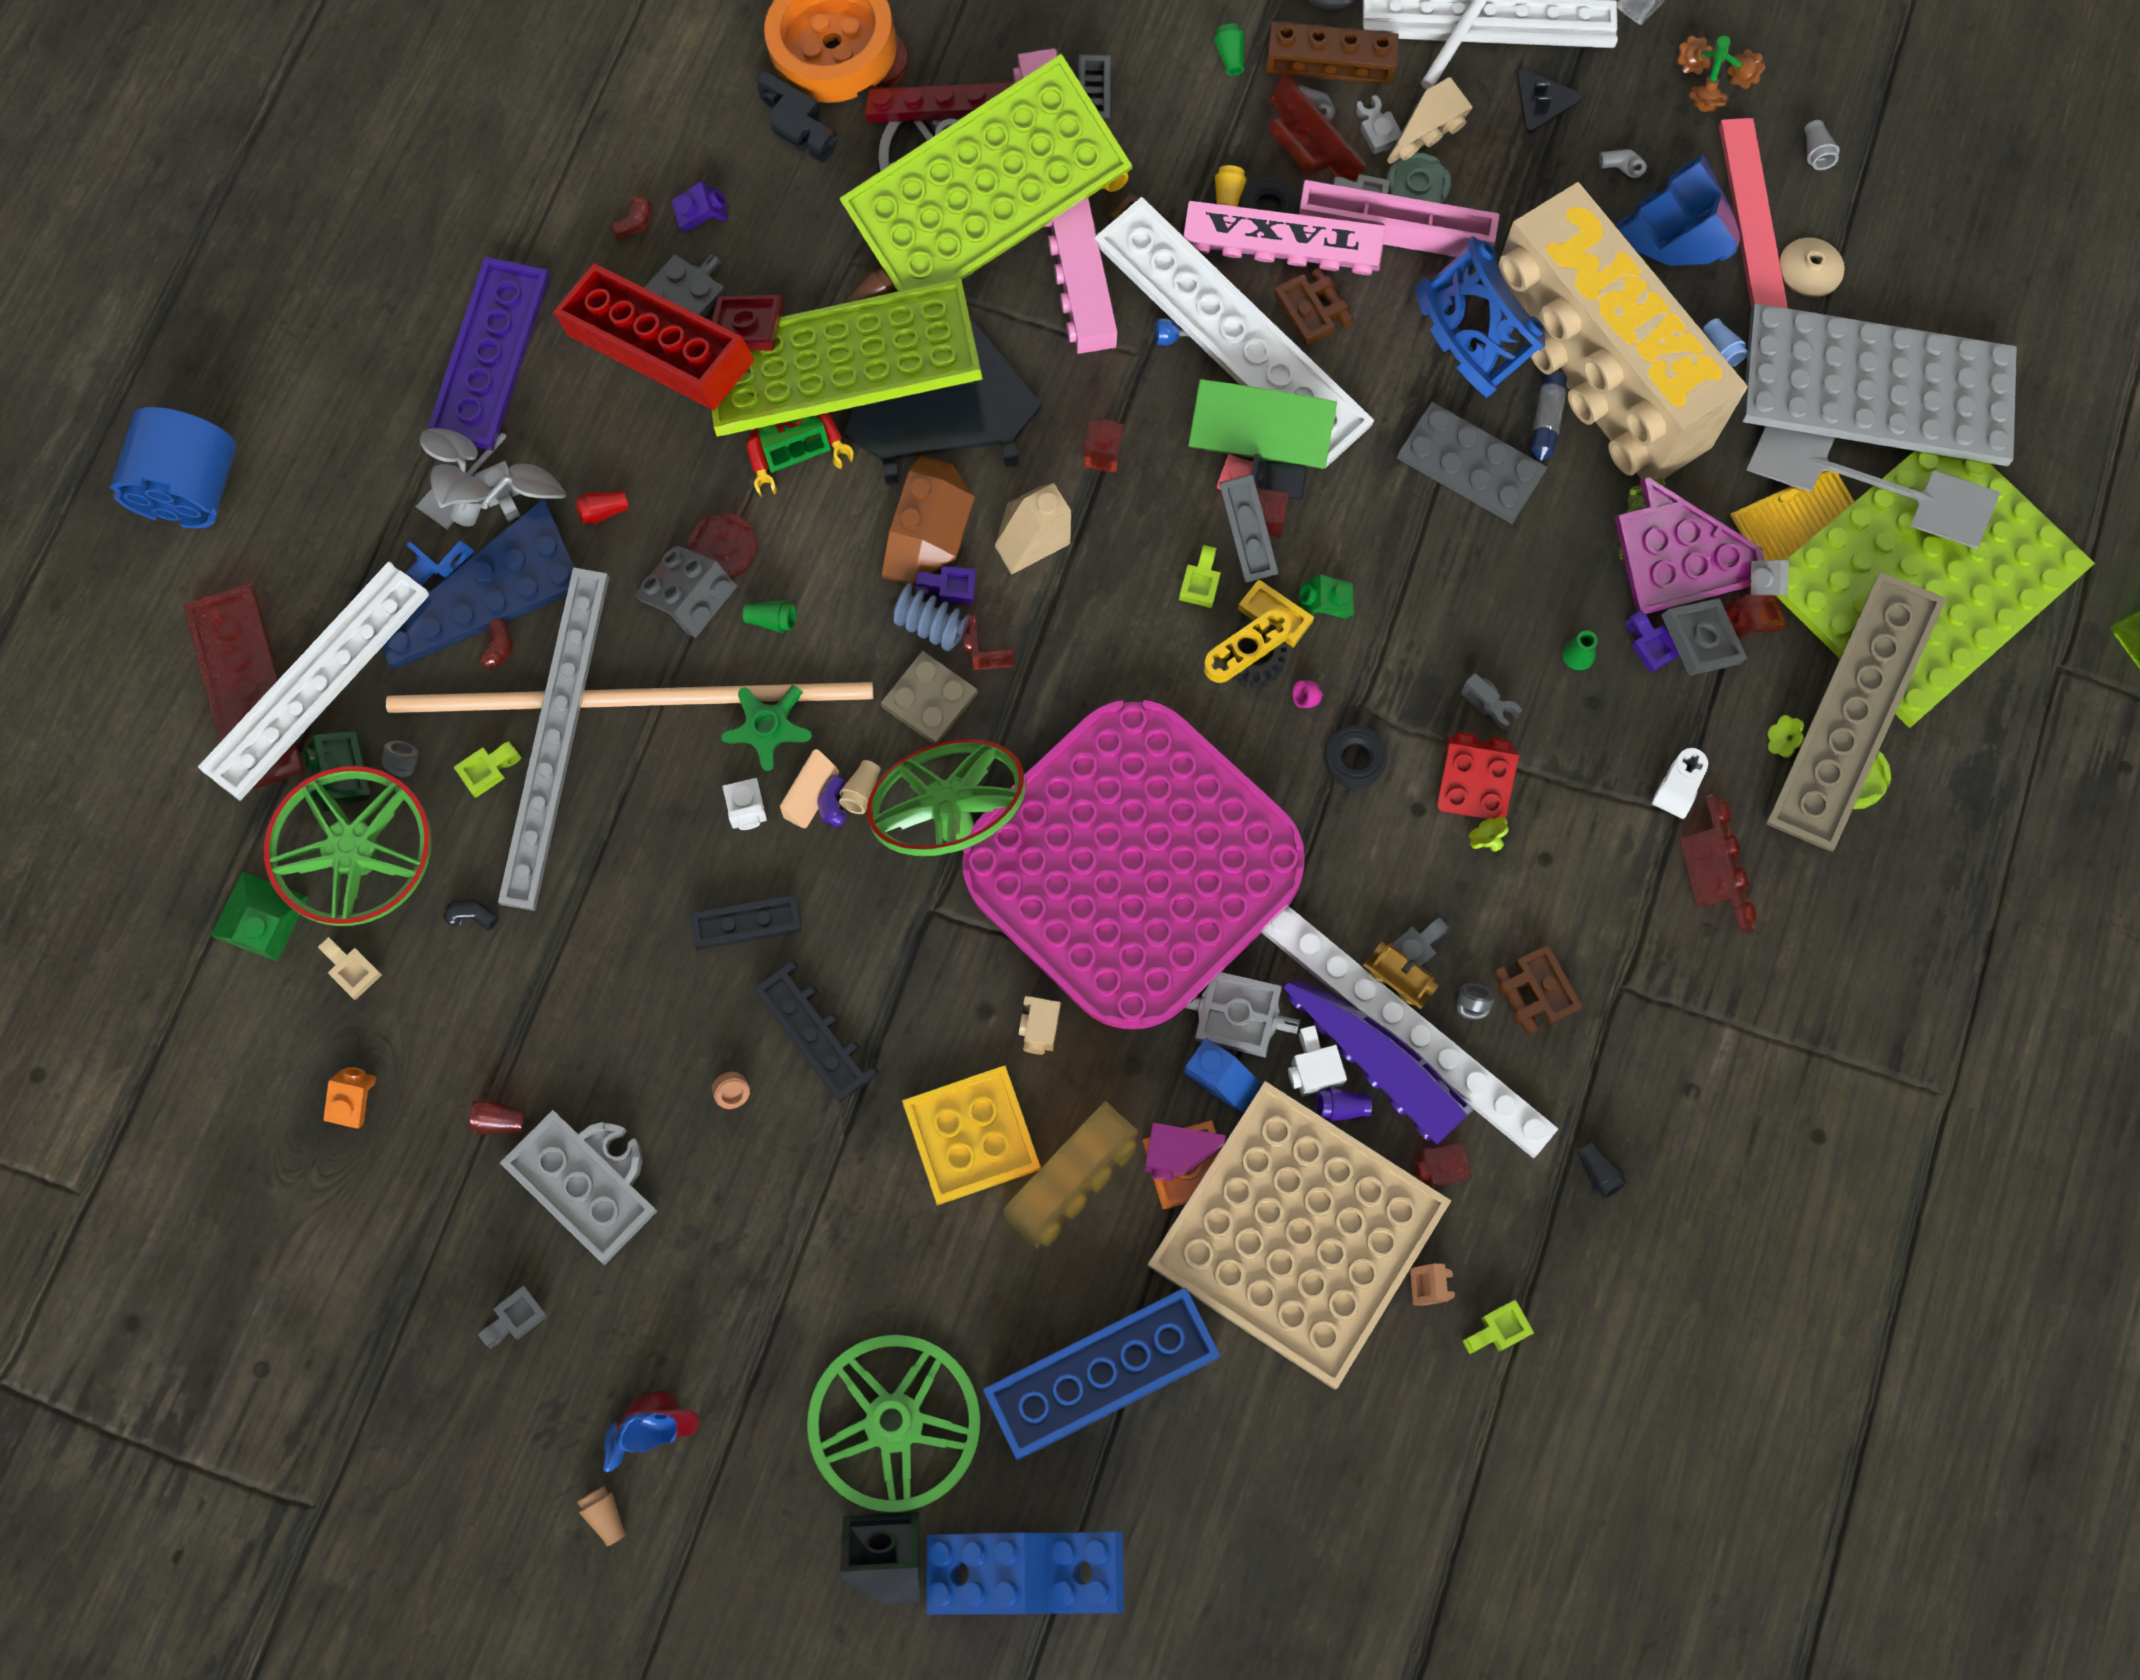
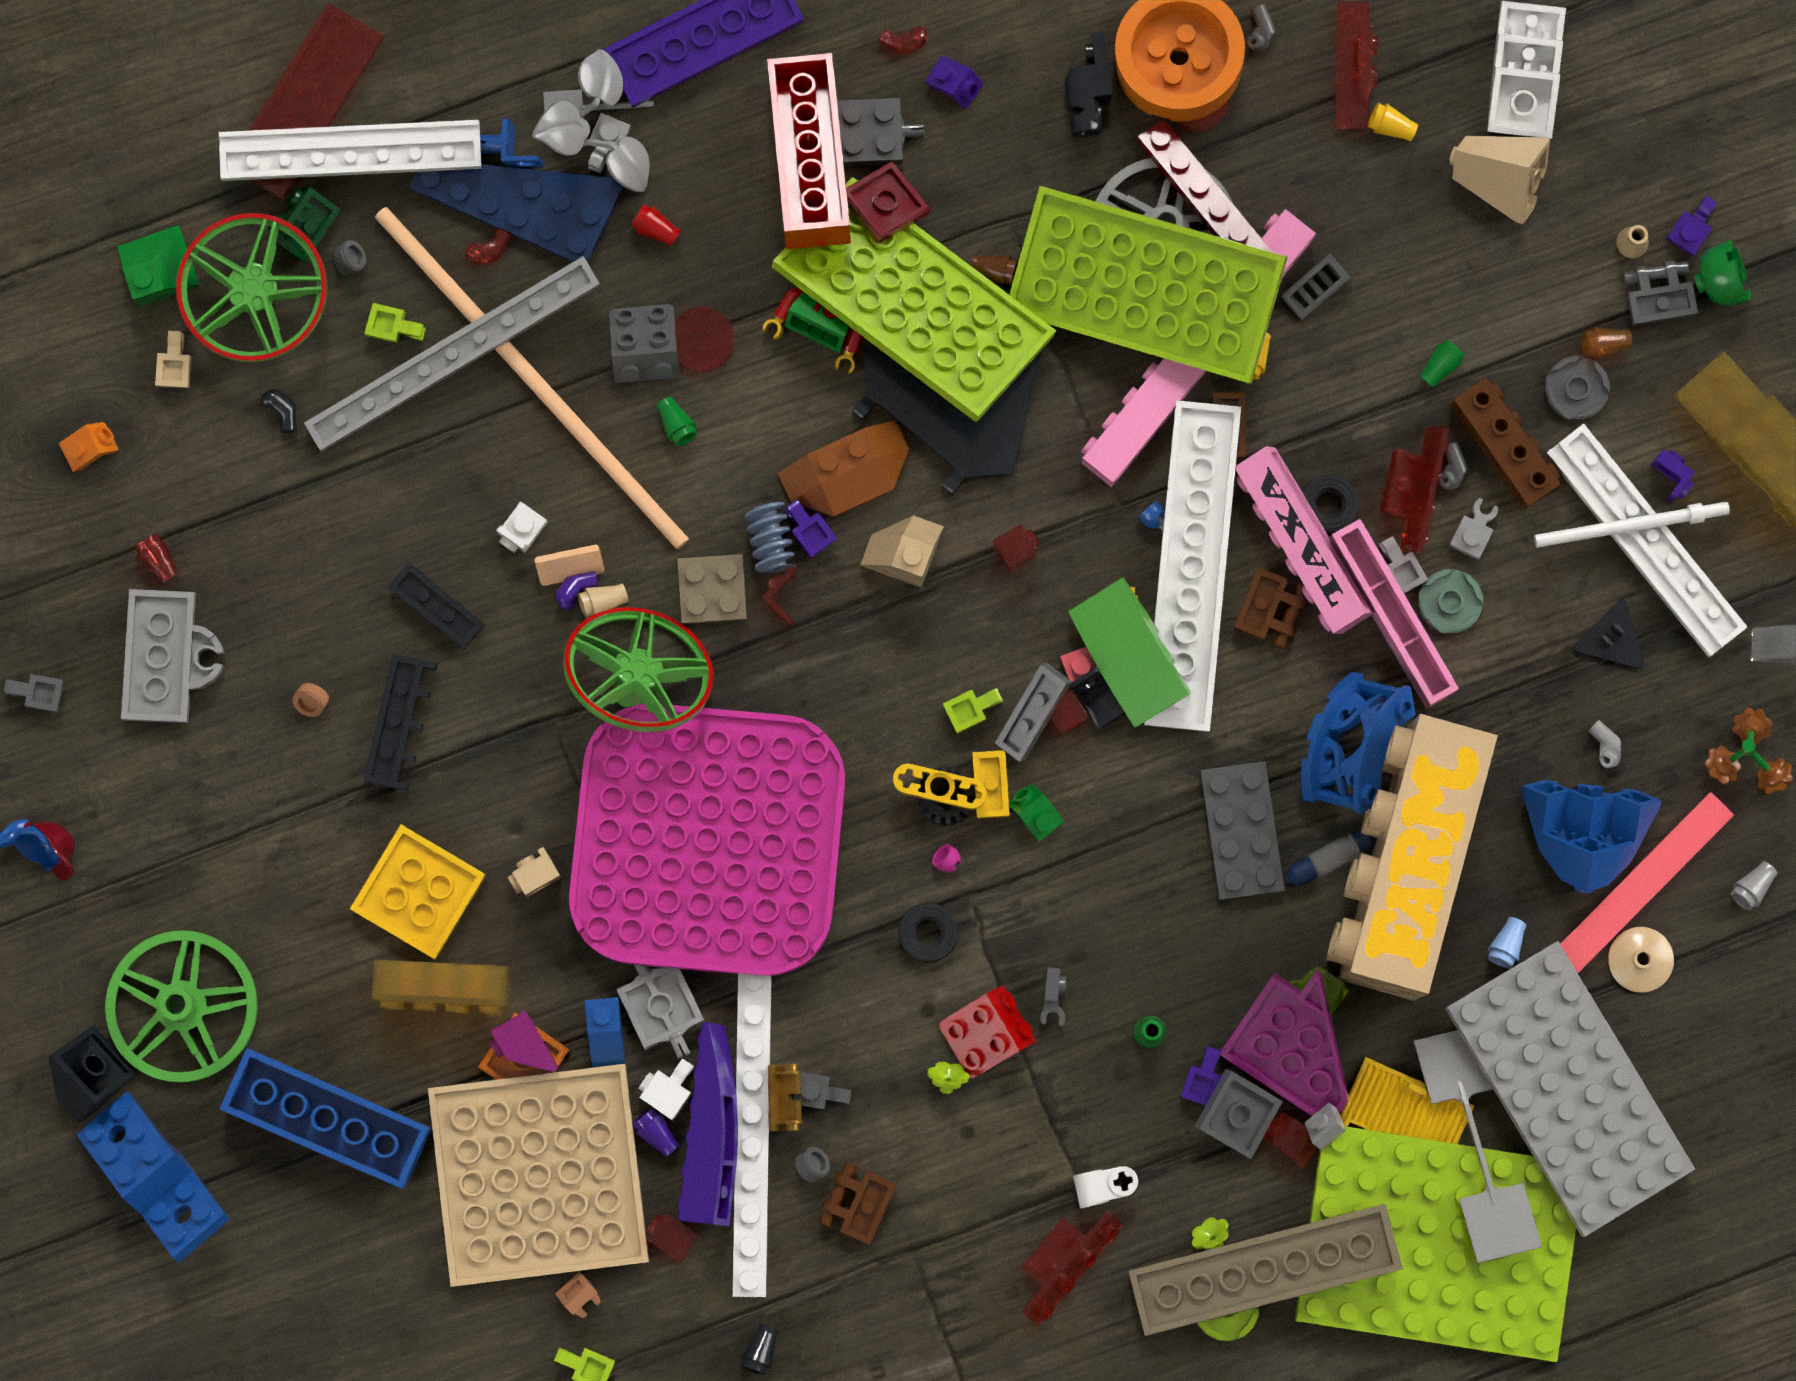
camera: 50 degrees right, 10 degrees up
green animal [721,684,812,771] -> none
yellow cone [1215,165,1247,207] -> none
tan slope [1387,77,1473,164] -> none

